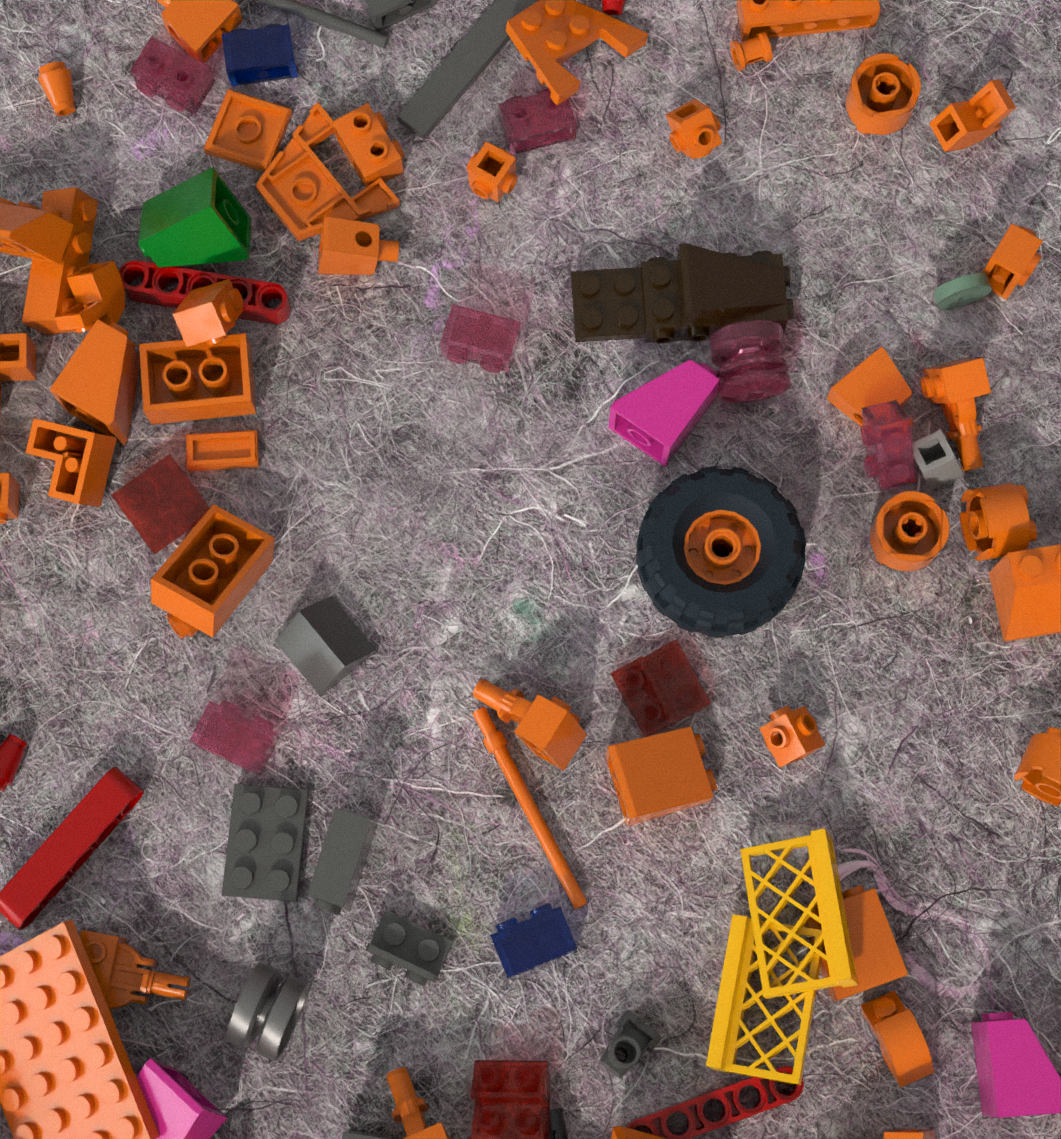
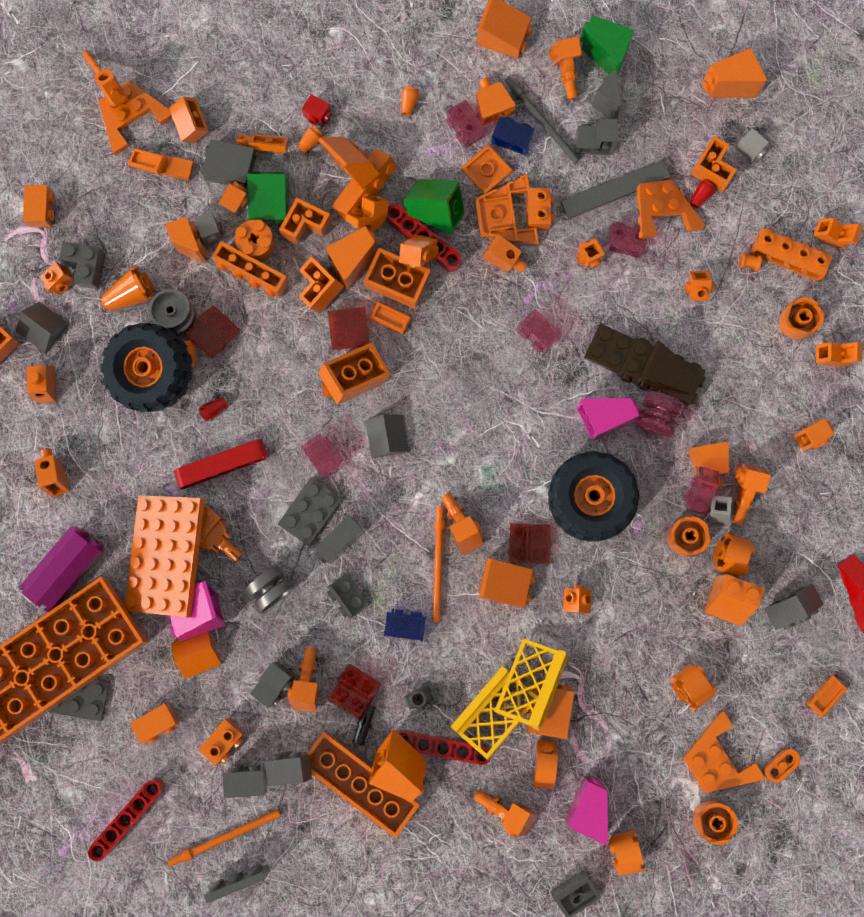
camera: 30 degrees right, 5 degrees up
sand green piece [933,273,992,310] -> none

